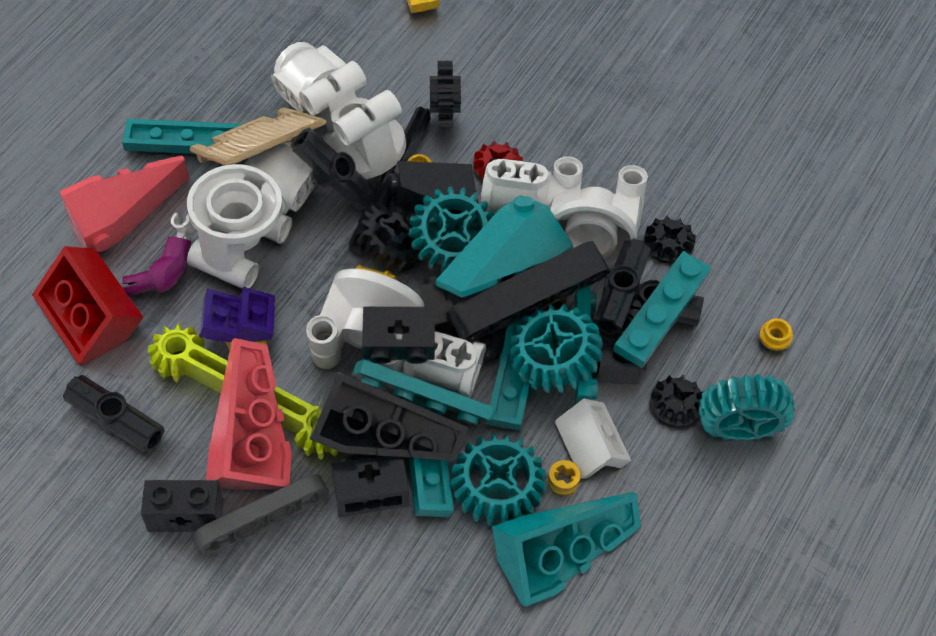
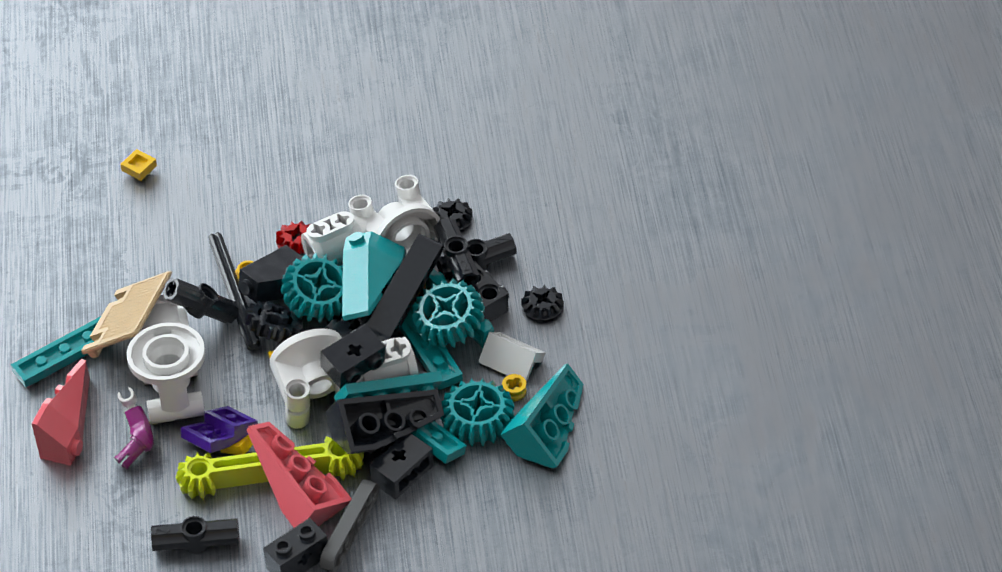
camera: 35 degrees left, 10 degrees down
red slope [32,246,144,365] -> none
white piece [271,42,406,179] -> none
black gear [429,61,461,128] -> none
teal plate [613,251,712,368] -> none
teal gear [699,374,795,441] -> none
yellow plate [759,318,793,351] -> none

